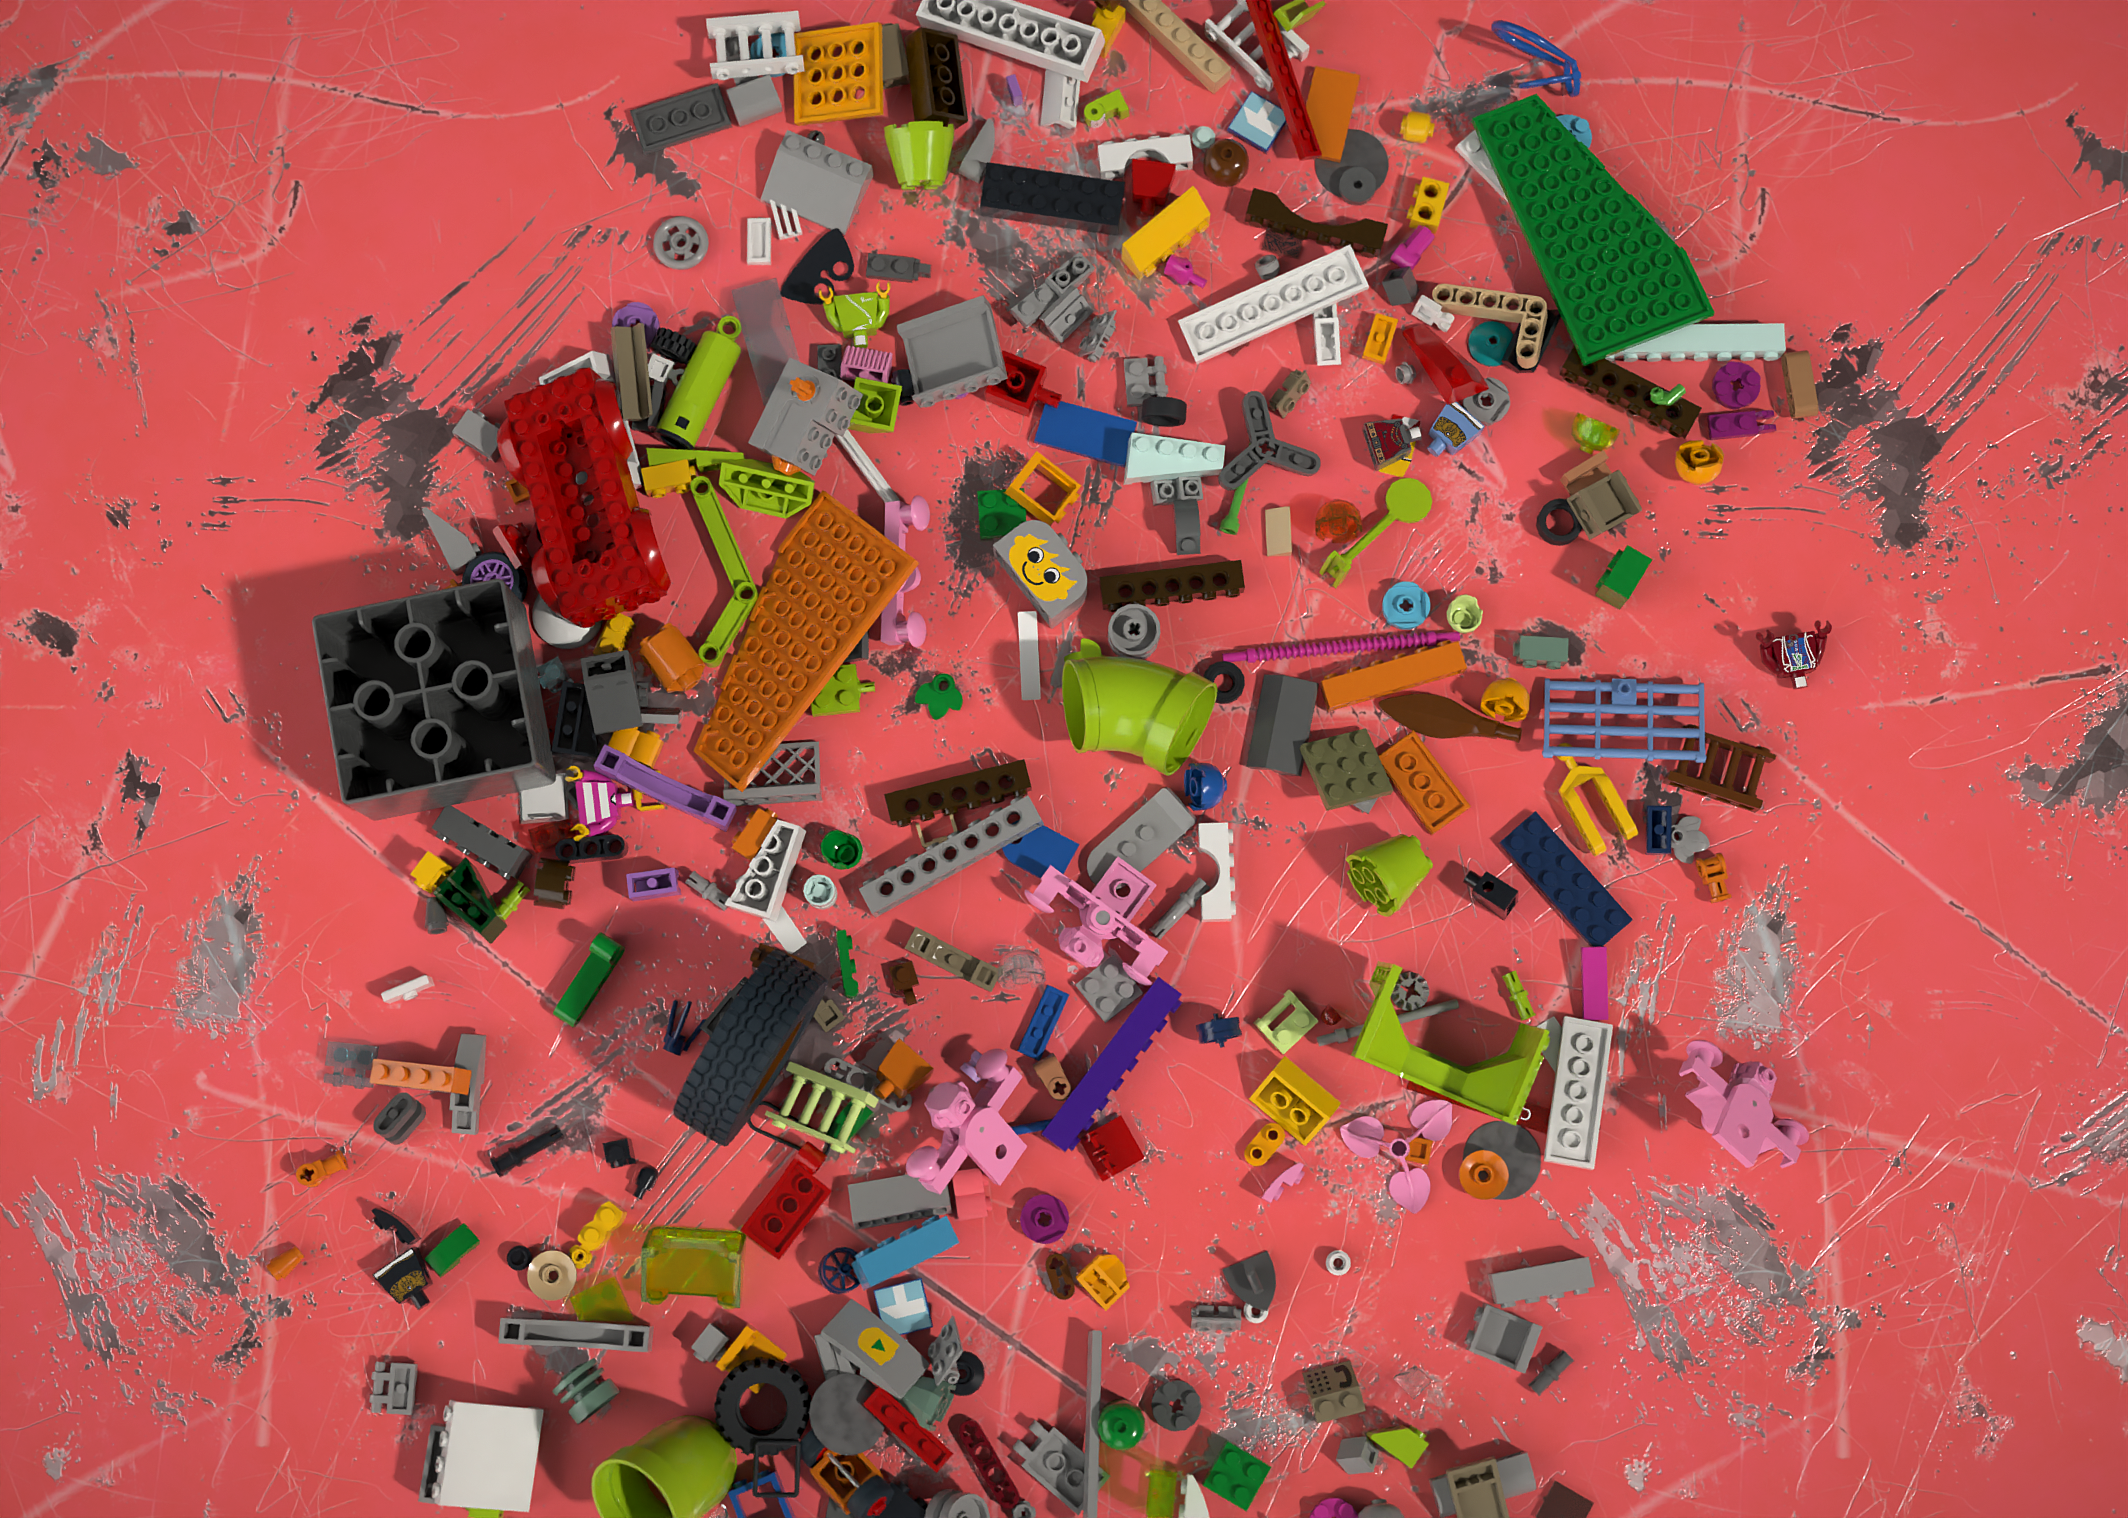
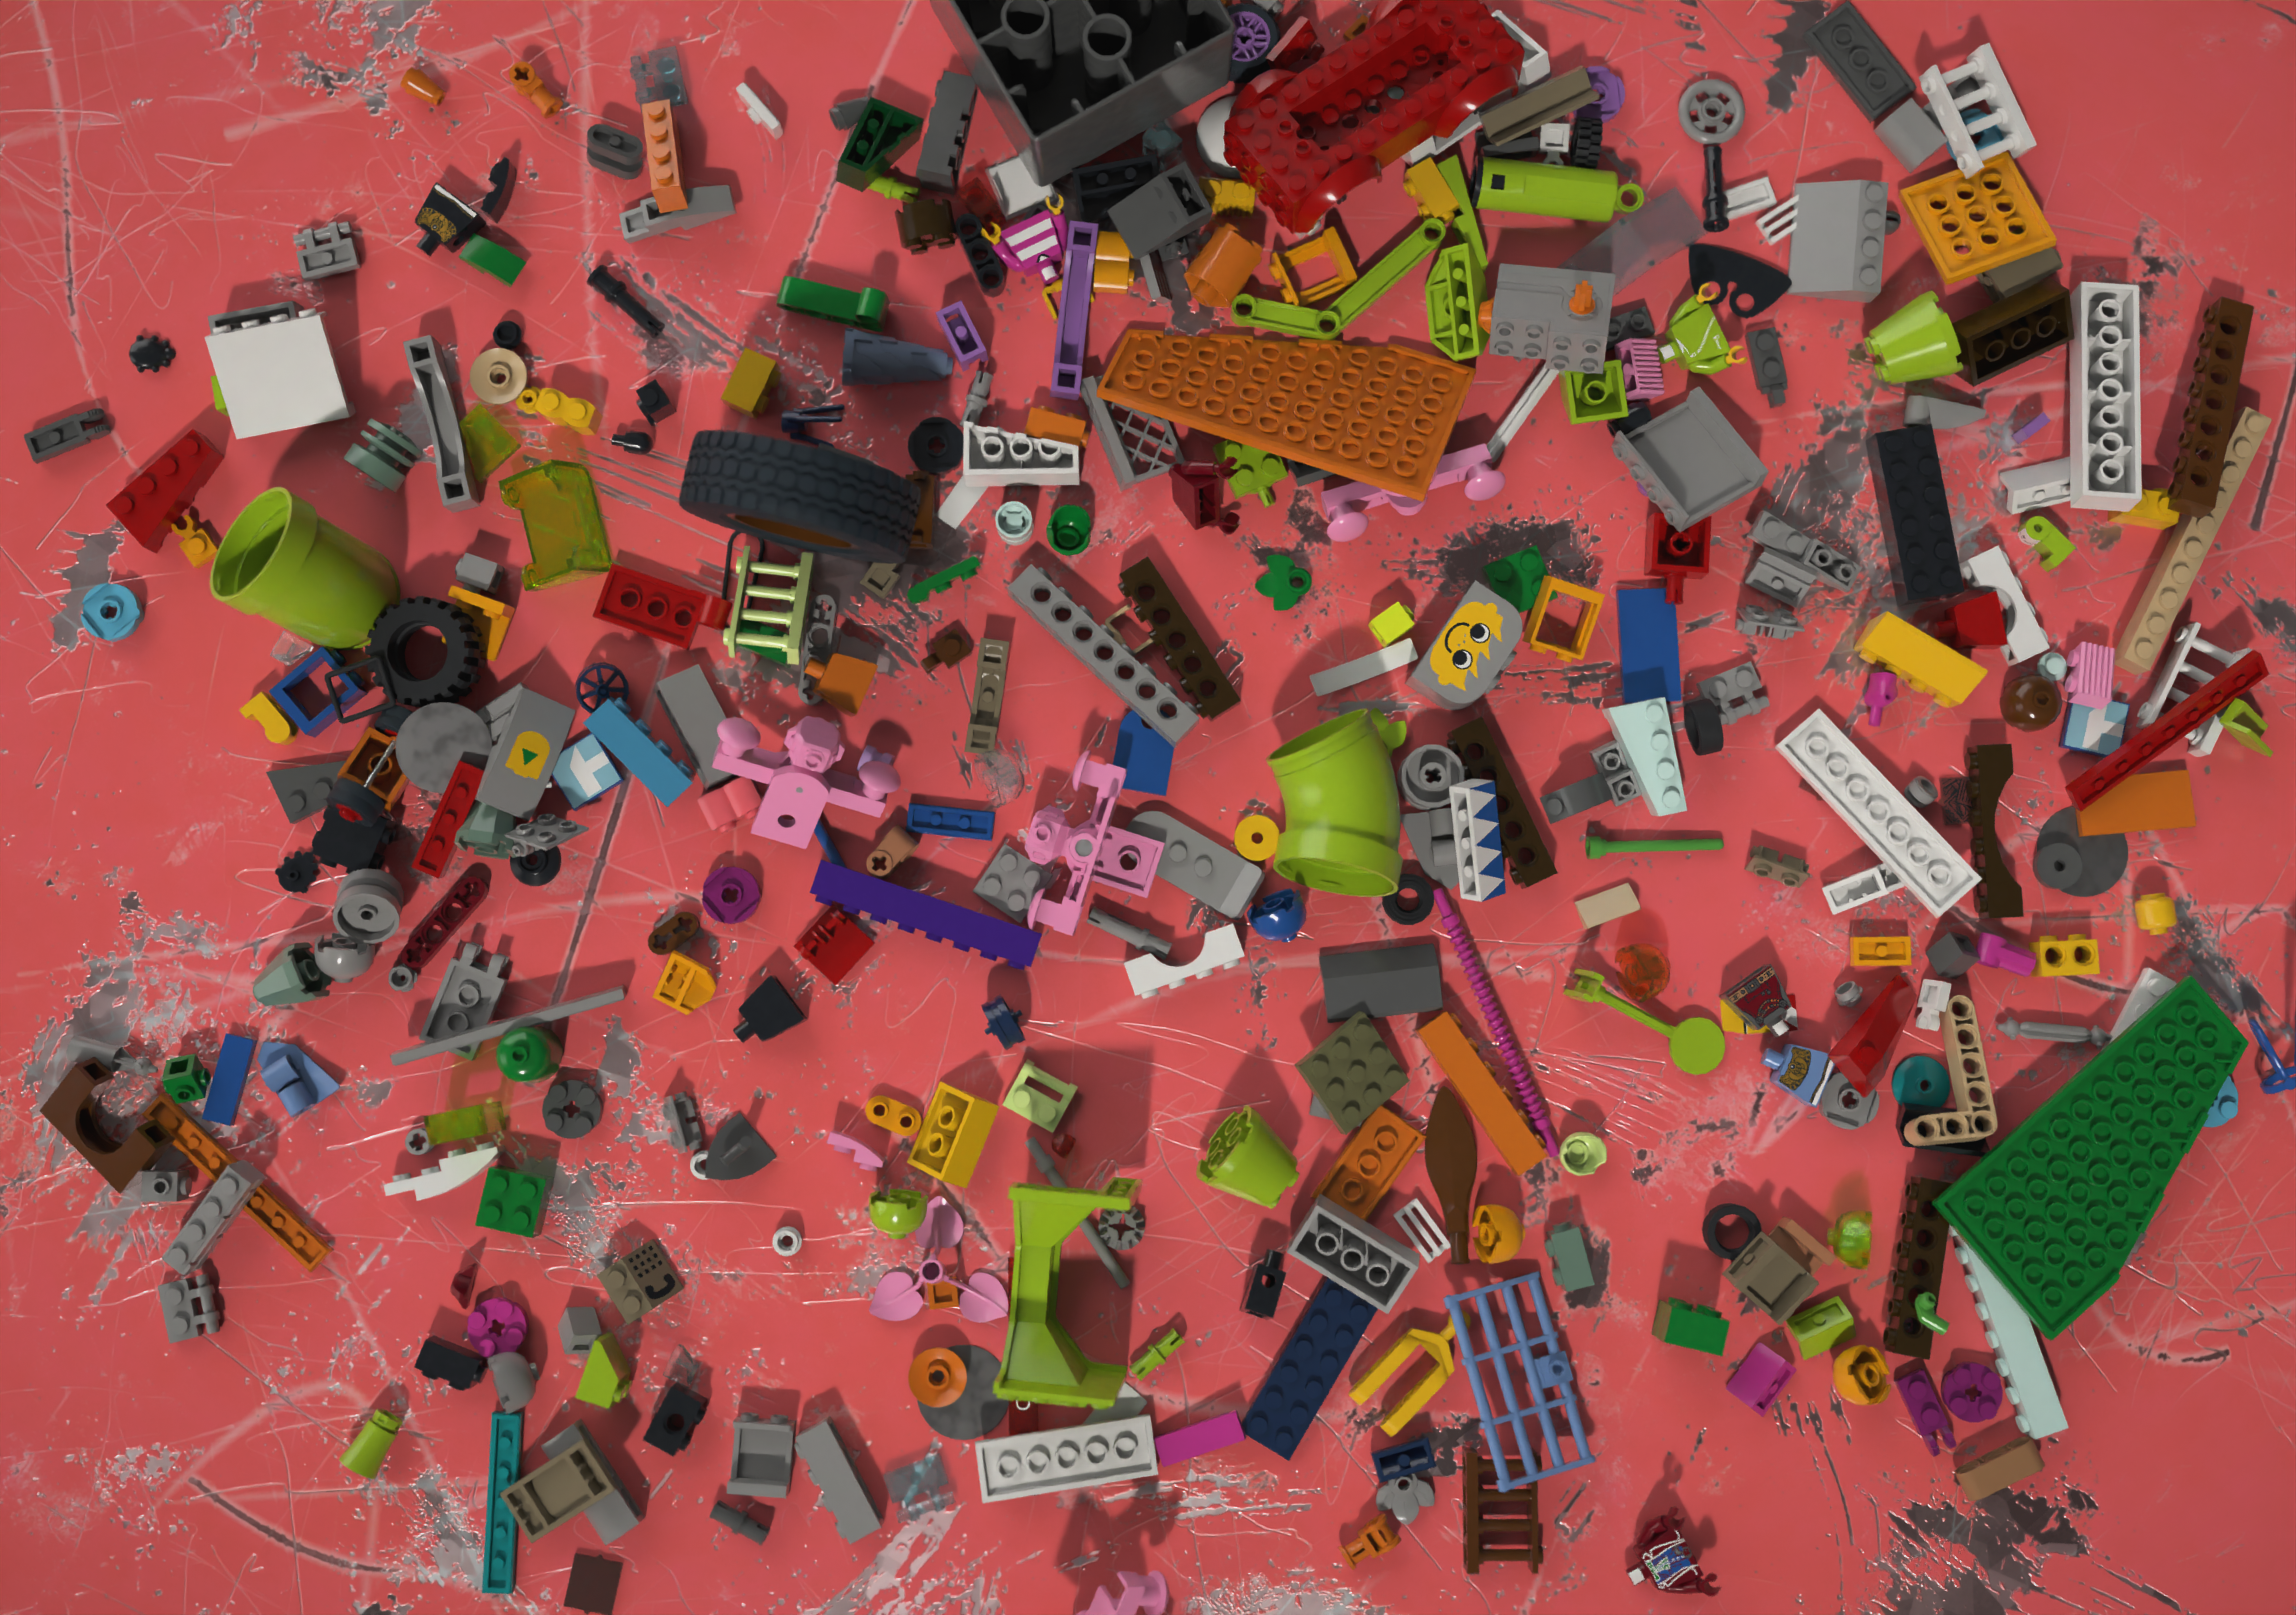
camera: 65 degrees right, 5 degrees up
yellow window [410,851,454,894] -> none
dark grey piece [1218,391,1321,491] -> none
medium azure plate [1382,582,1430,630] -> none
none -> black brick [642,1382,707,1457]
none -> yellow brick [721,347,781,419]
none -> black torso [733,975,807,1043]
none -> sand blue cone [842,328,953,386]
none -> lime cylinder [869,1189,928,1239]
none -> clear light blue plate [883,1453,955,1523]
none -> black plate [908,417,964,475]
none -> dark red torso [1168,457,1240,535]
none -> yellow piece [1234,815,1280,862]
none -> light orange panel [1268,226,1358,307]
none -> light grey brick [1287,1194,1420,1314]
none -> neon yellow brick [1368,602,1415,648]
none -> white tile [1393,1198,1450,1263]
none -> light grey panel [1400,808,1459,890]
none -> white brick [1449,778,1506,902]
none -> black pin [1702,146,1729,232]
none -> dark pink panel [1726,1343,1797,1417]
none -> lime panel [1786,1295,1856,1360]
none -> light grey wheel [1996,1017,2113,1048]
none -> bright pink brick [2065,641,2116,710]

